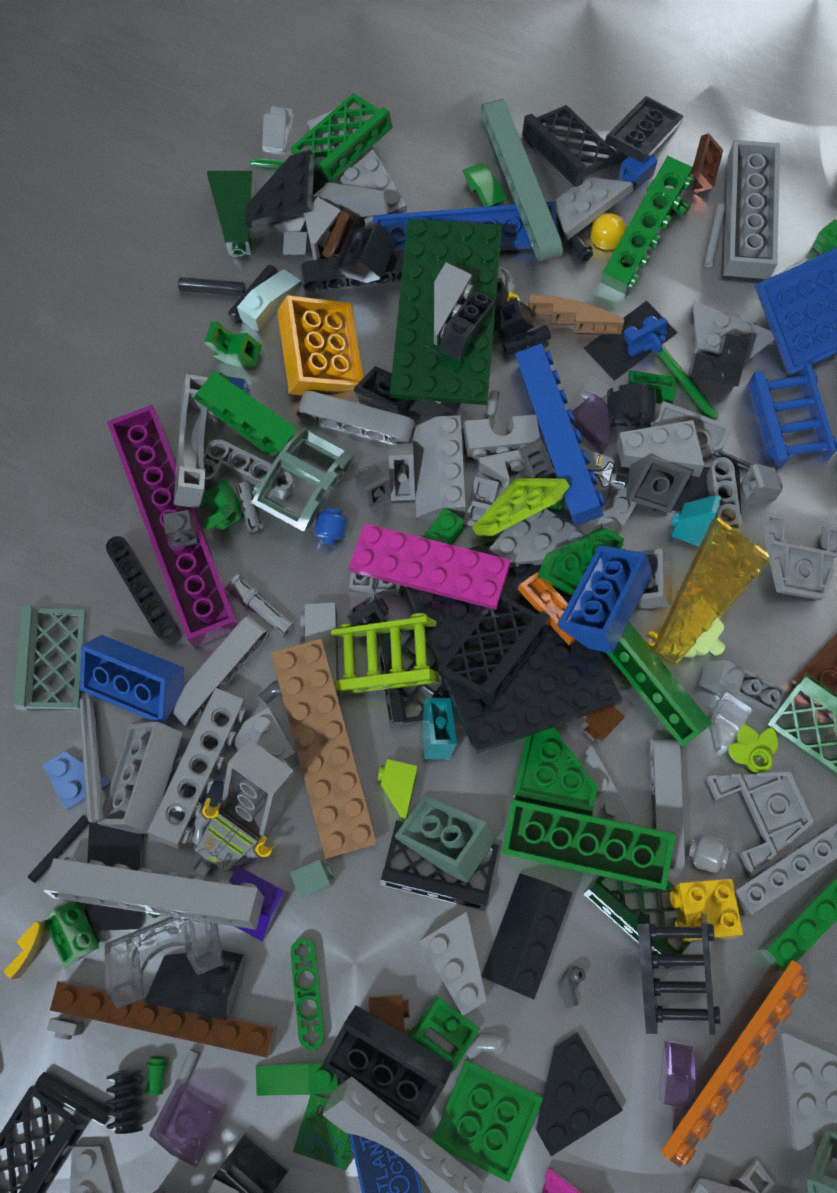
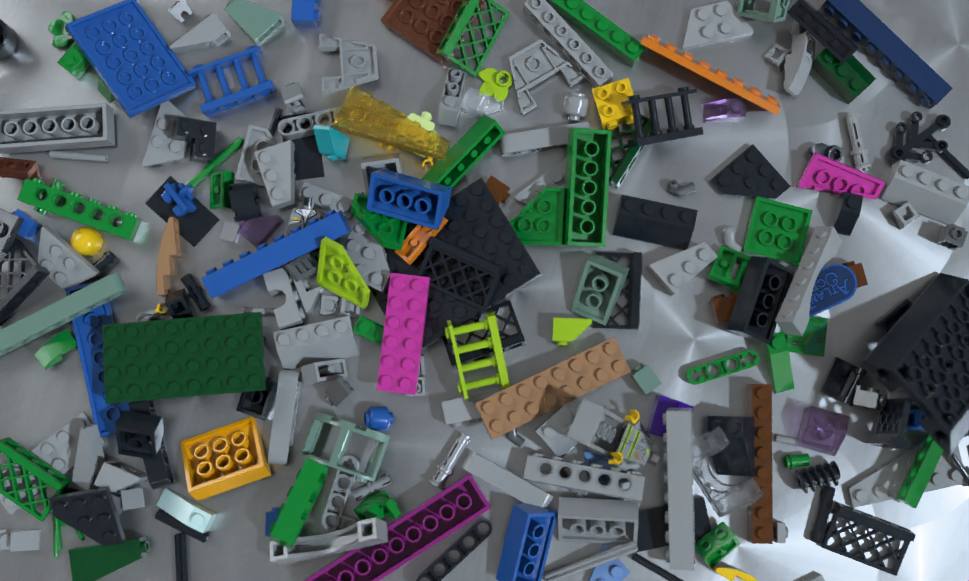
camera: 100 degrees left, 10 degrees up
dark grey brick [163,510,198,548] -> none
green brick [204,321,262,367] -> none
reddish brown tile [322,211,357,258] -> none
black bracket [347,595,389,625] -> none
teal slope [422,698,457,759] -> none
light grey slope [434,263,474,345] -> none
black slope [438,291,495,361] -> none
dark grey slope [626,455,693,513] -> none

